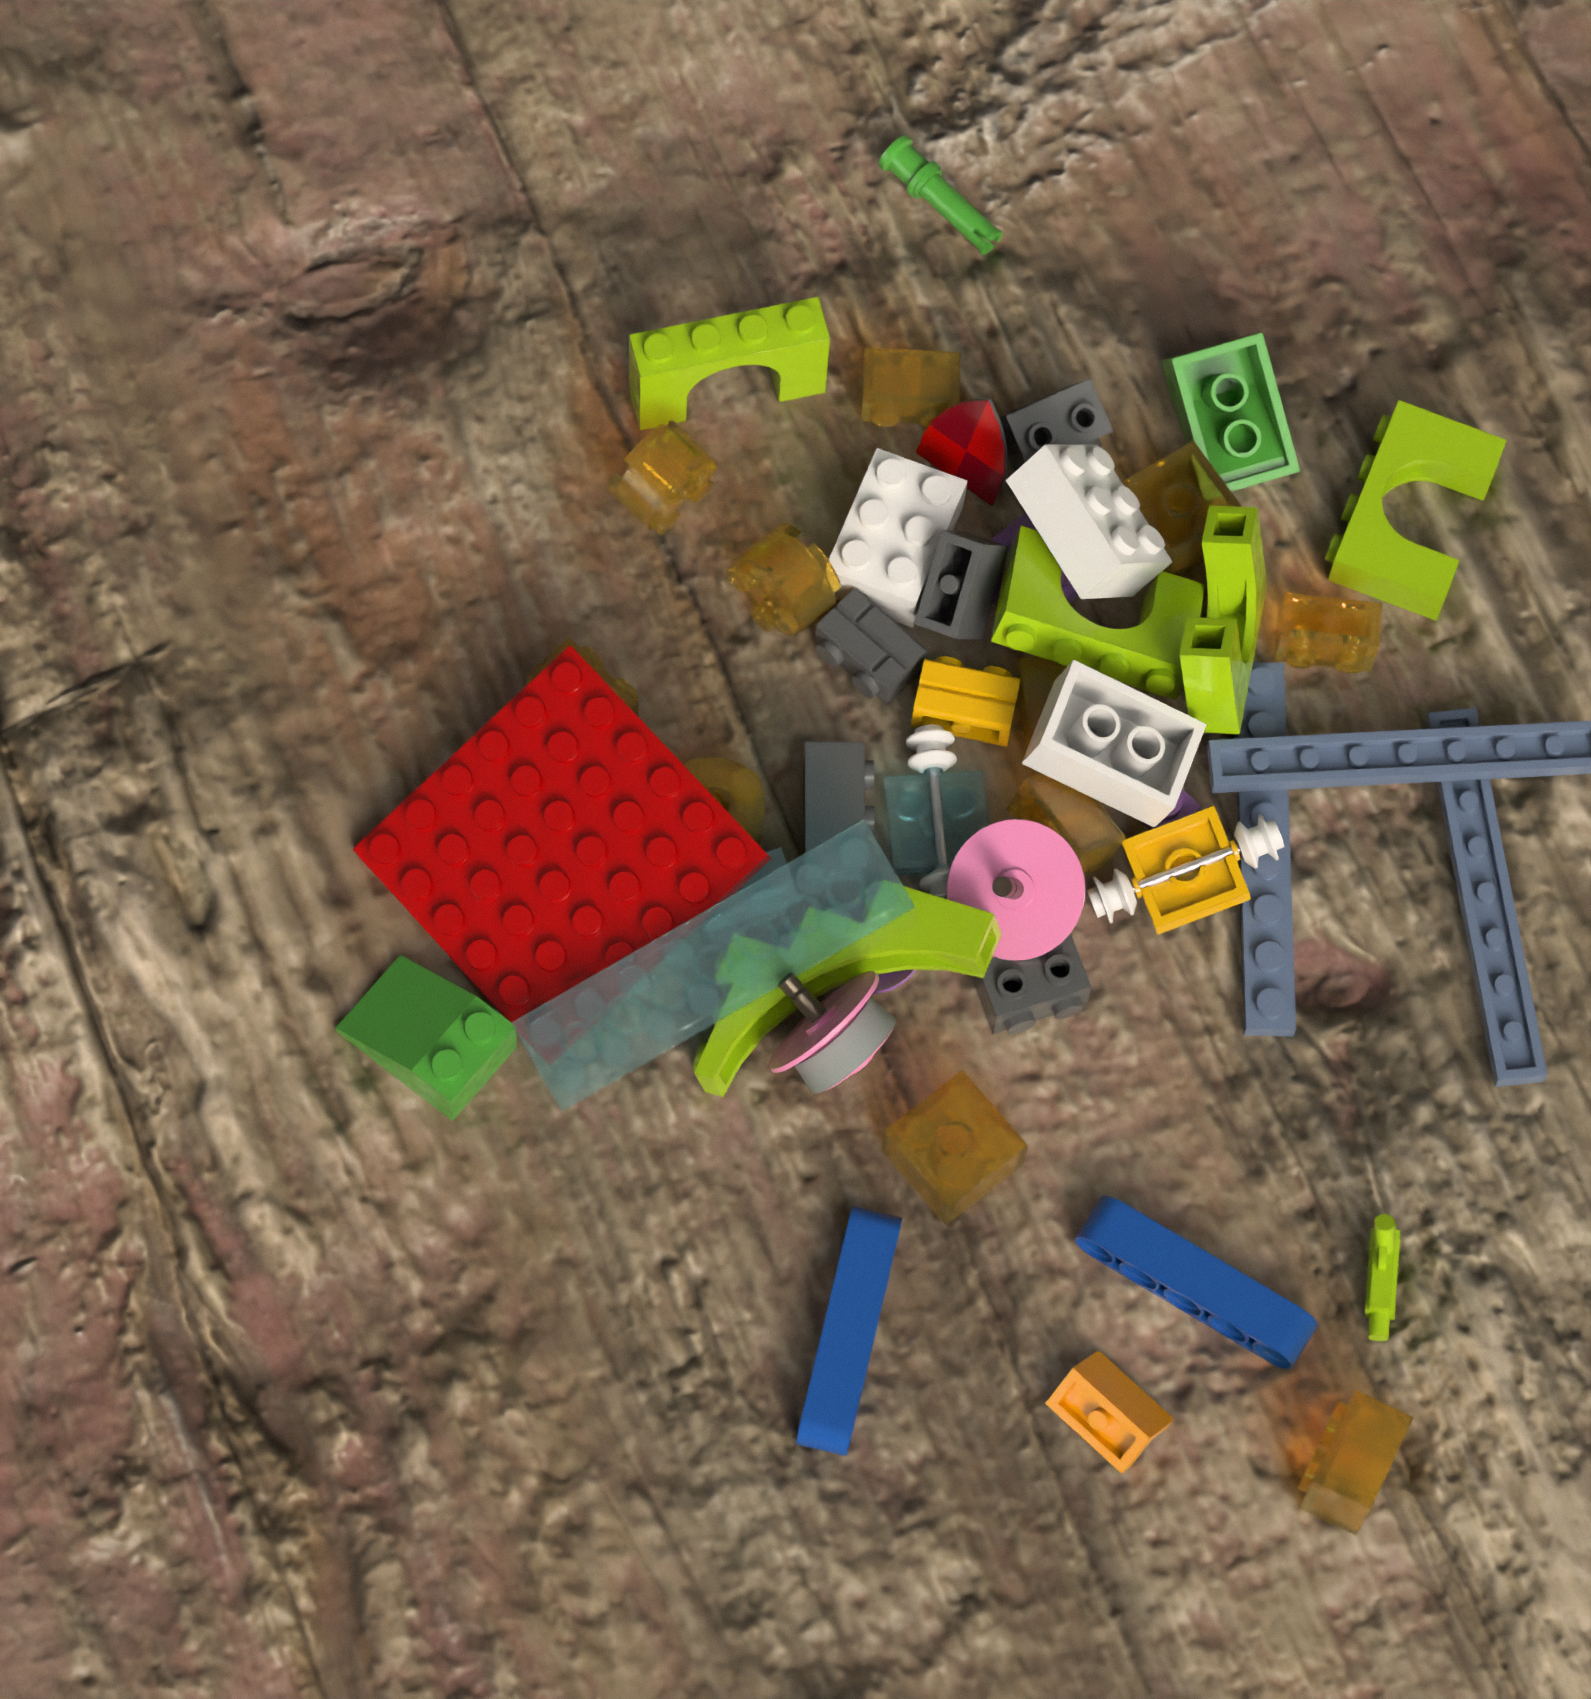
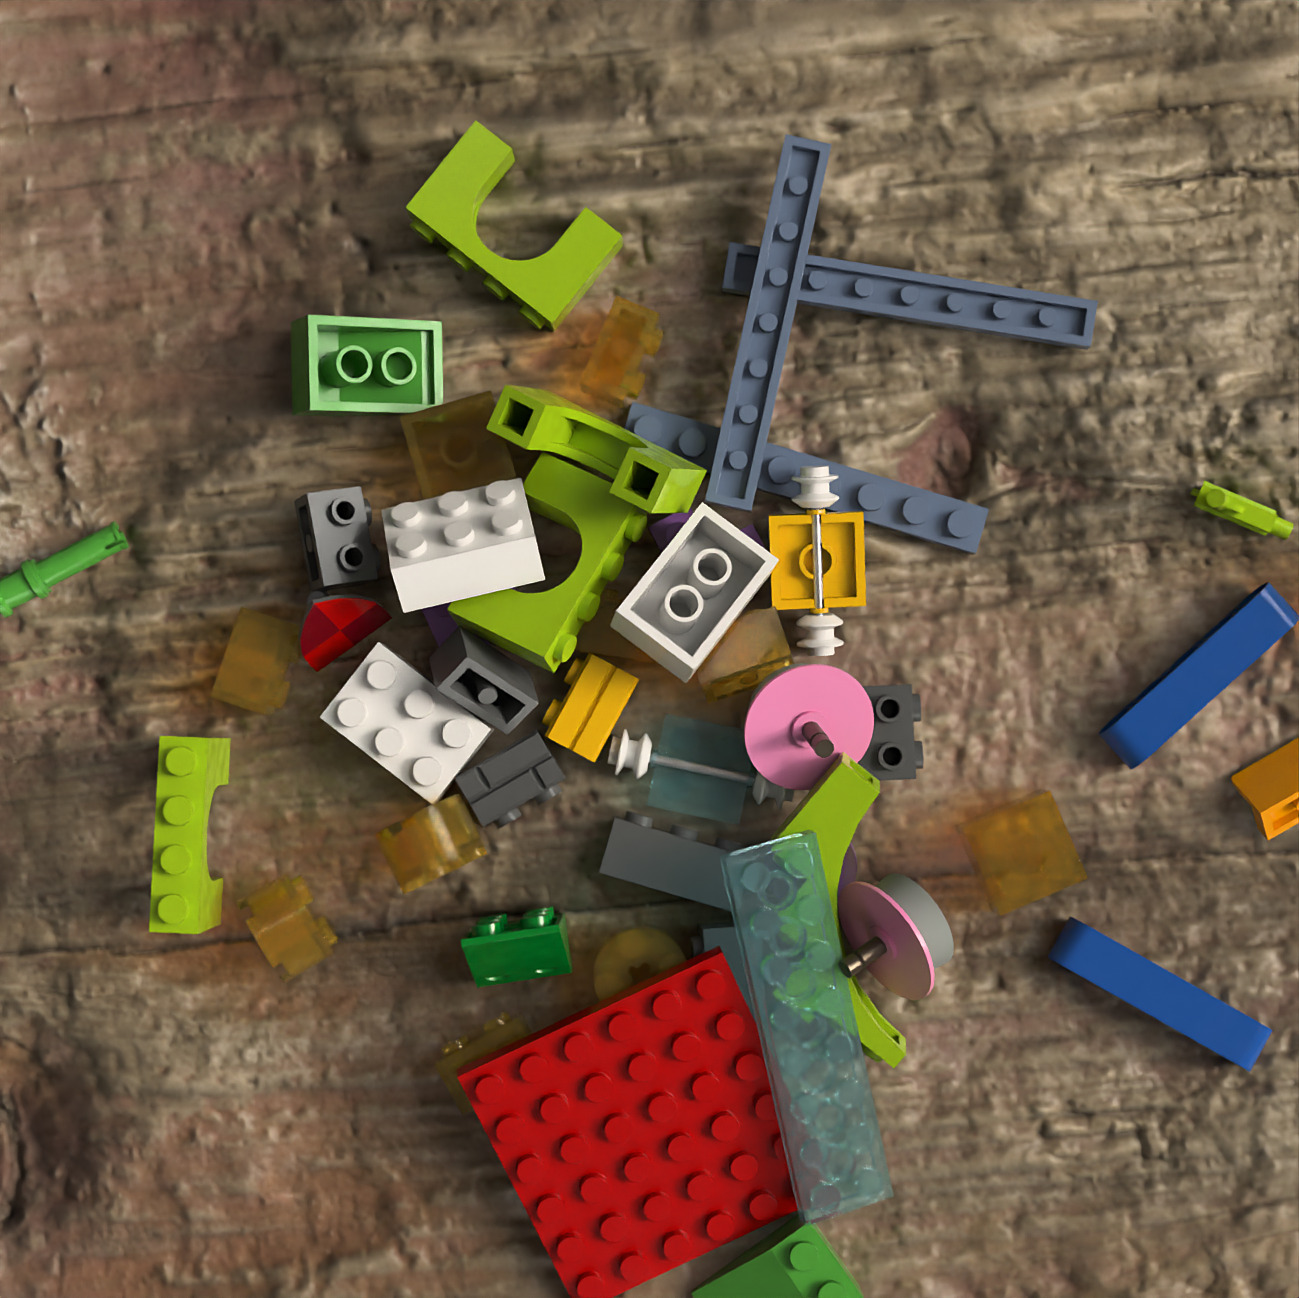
camera: 70 degrees left, 20 degrees up
none -> green slope [461,906,573,988]

